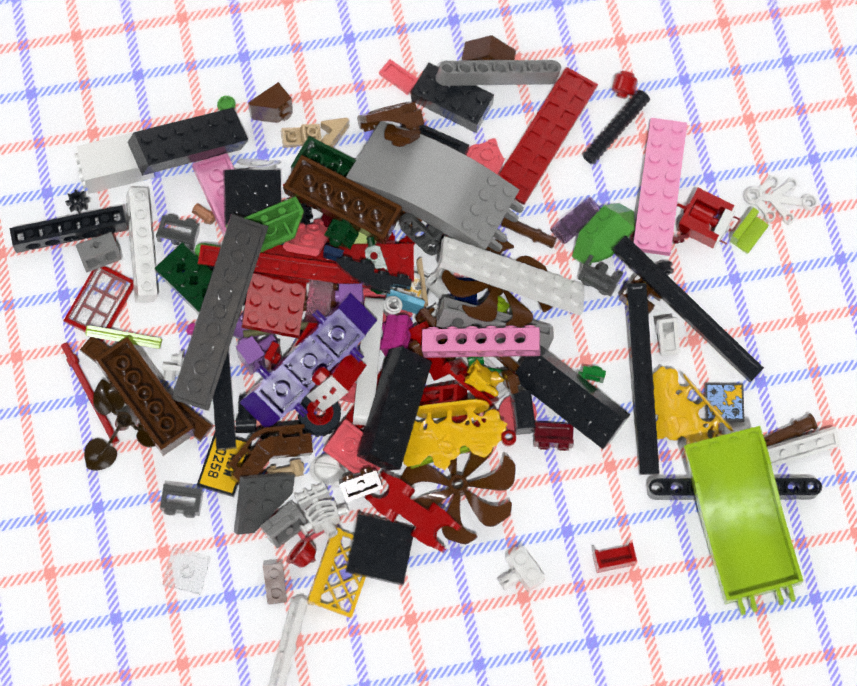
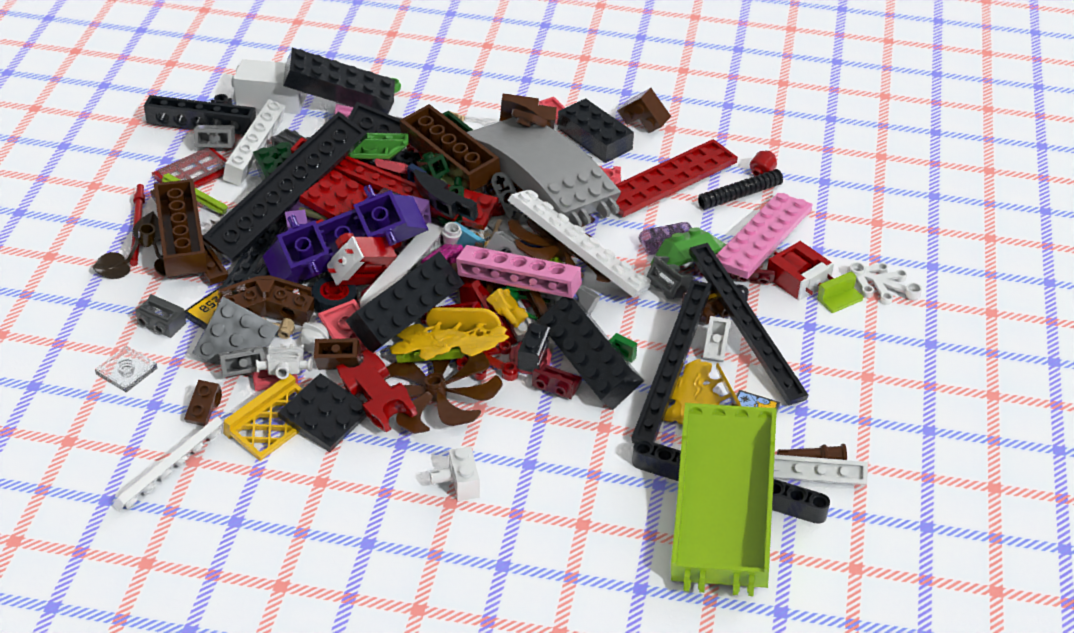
camera: 25 degrees right, 30 degrees down
reddish brown slope [248,82,293,123] -> none
red piece [286,535,316,568] -> none
tan slope [321,117,350,148] -> none
light grey beam [436,60,562,86] -> none
reddish brown plate [500,370,520,394] -> none
reddish brown pin [501,217,557,249] -> none
red panel [592,542,637,573] -> none

